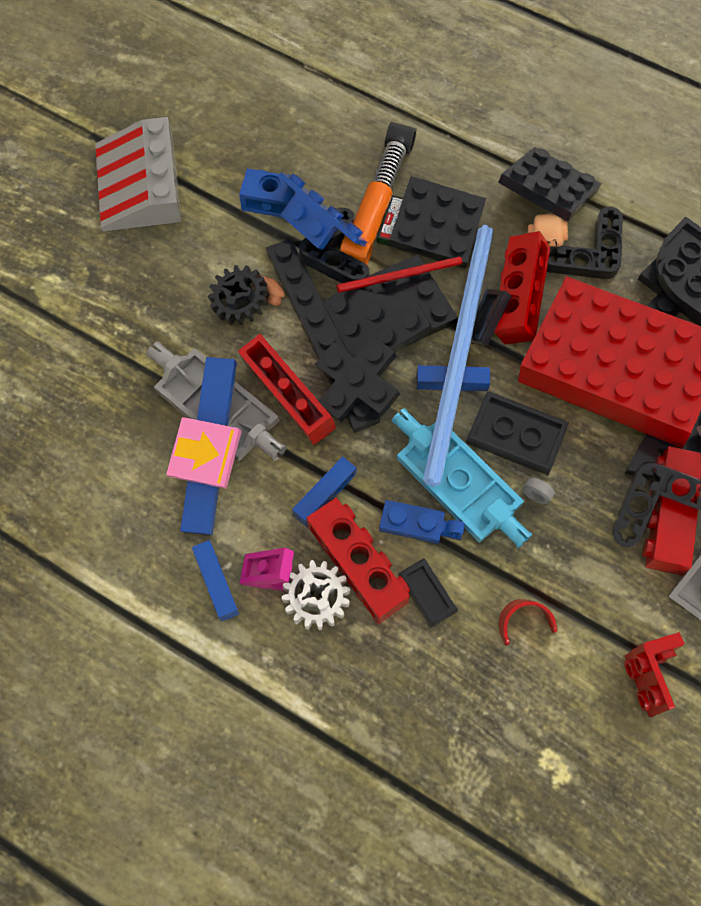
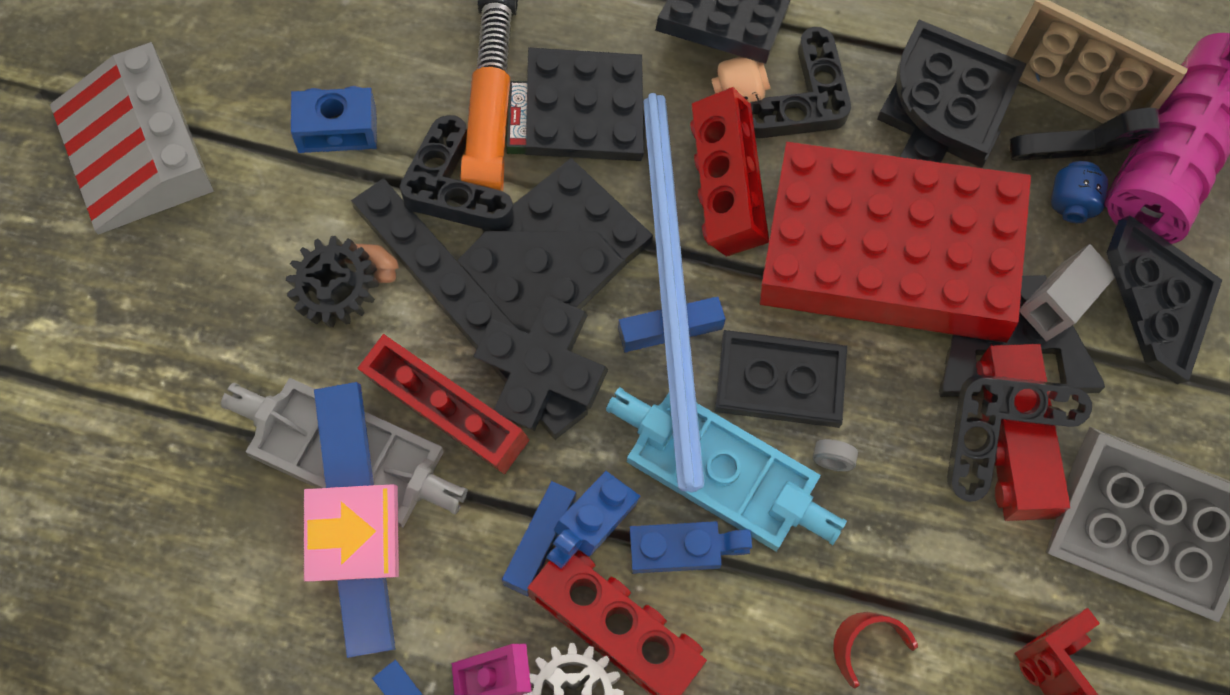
camera: 20 degrees left, 0 degrees up
blue bracket [278,172,367,250] -> none
red axle [336,256,462,293] -> none
black tile [398,558,458,628] -> none
black tile [471,289,512,346] -> none
none -> blue plate [547,471,640,568]

